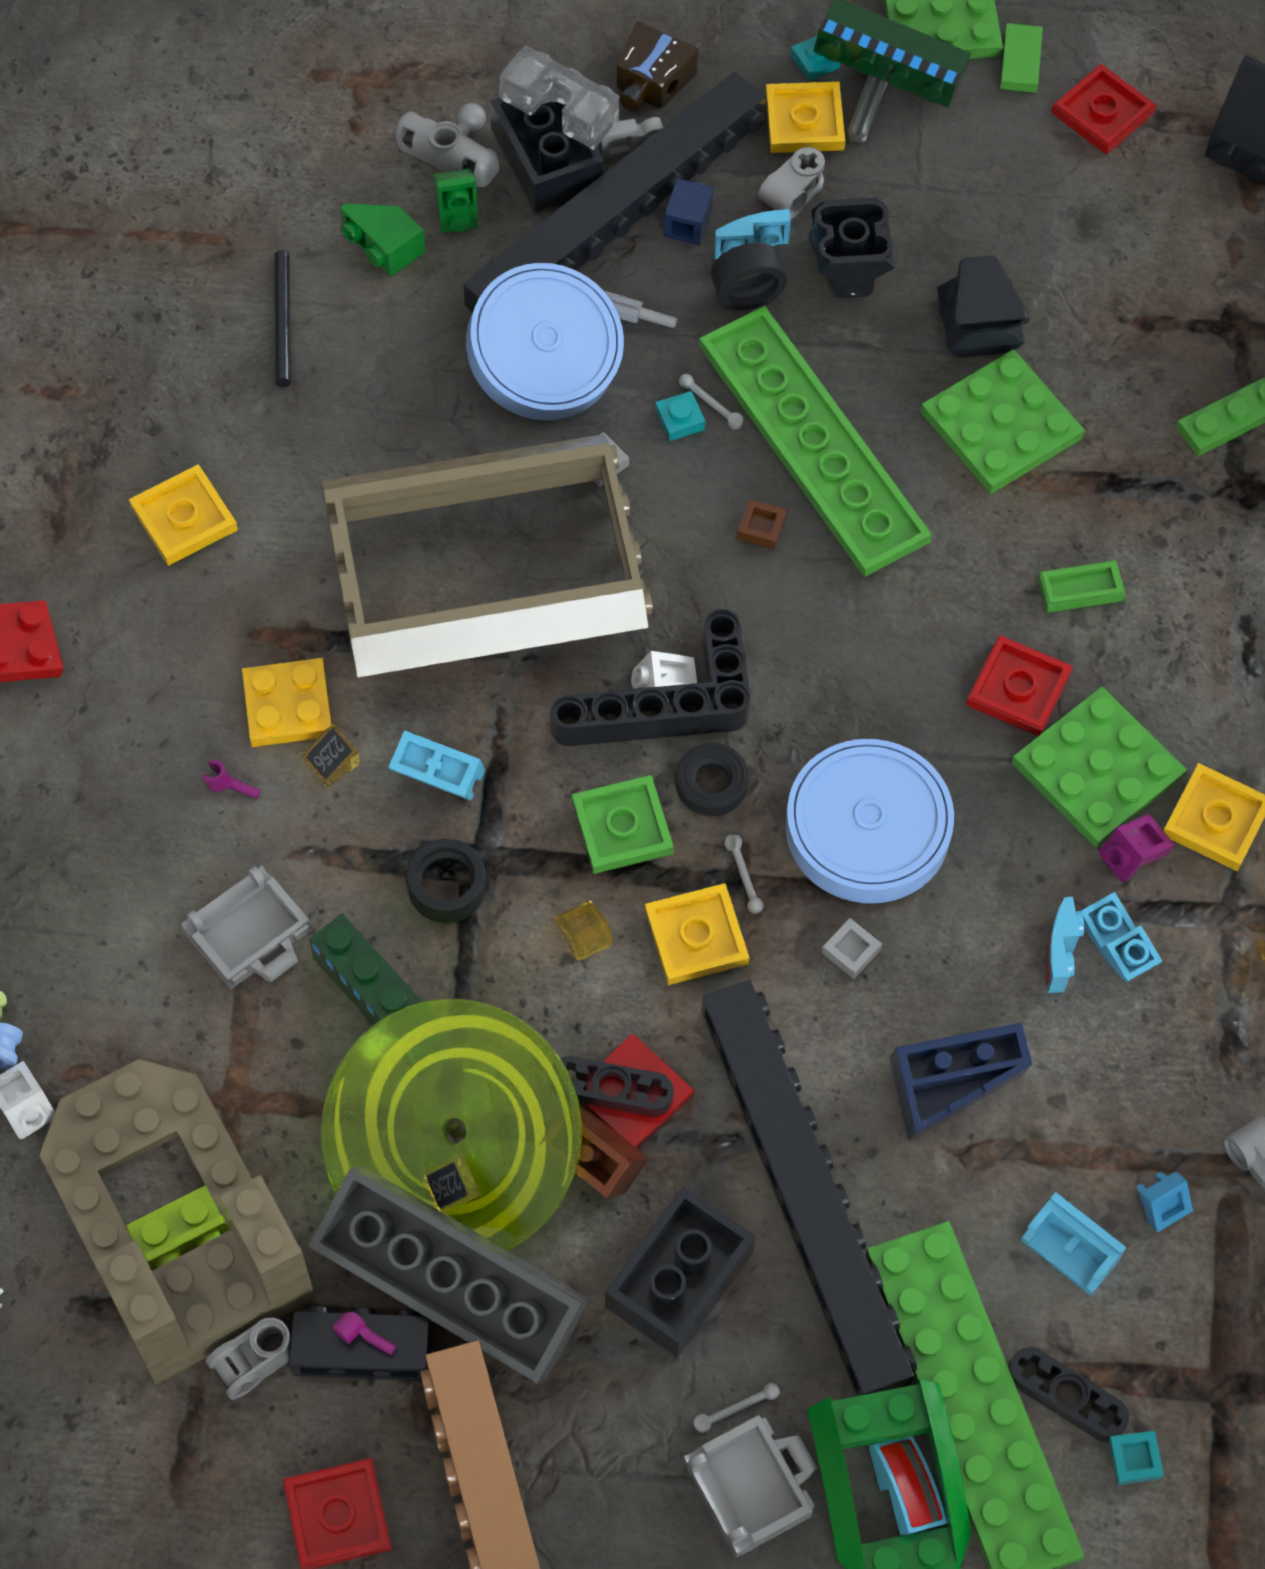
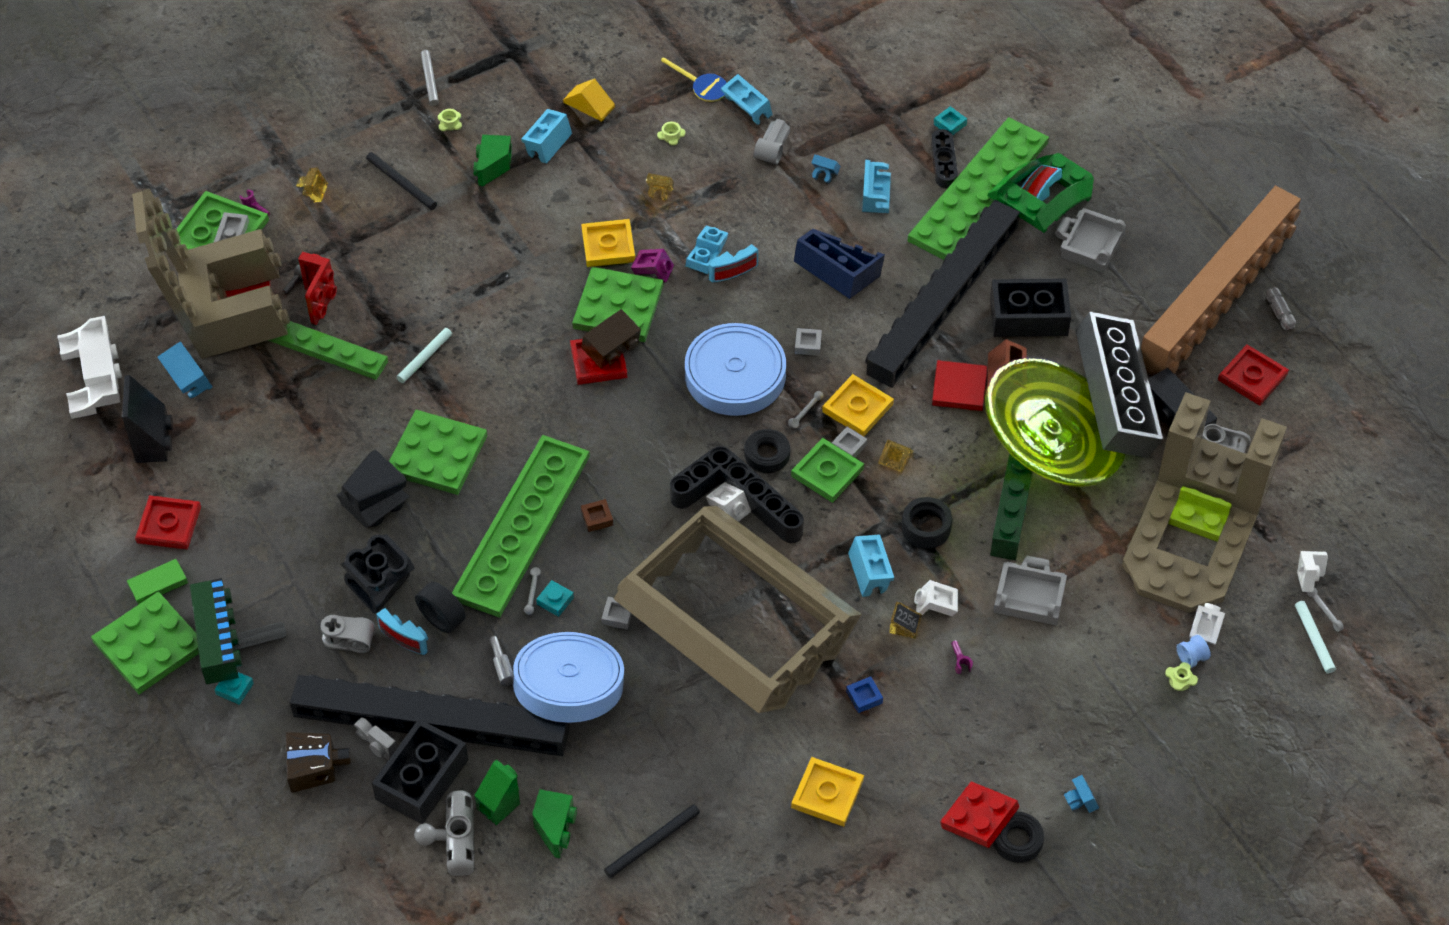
camera: 125 degrees left, 10 degrees down
yellow plate [242,658,332,747] -> none
magenta hand [333,1312,396,1355] -> none
slope [422,1155,481,1212] -> none
clear arch [500,45,619,150] -> none
black beam [550,1056,674,1117] -> none
dark blue brick [664,179,713,245] -> none
light grey hinge [693,1382,780,1434] -> none
yellow plate [765,82,845,153] -> none
bright green tile [1037,560,1126,613] -> none
none -> light aqua bar [396,328,452,383]
none -> dark brown brick [581,309,641,368]
none -> light grey plate [832,426,868,458]
none -> blue tile [846,677,883,713]
none -> white bracket [914,580,958,616]

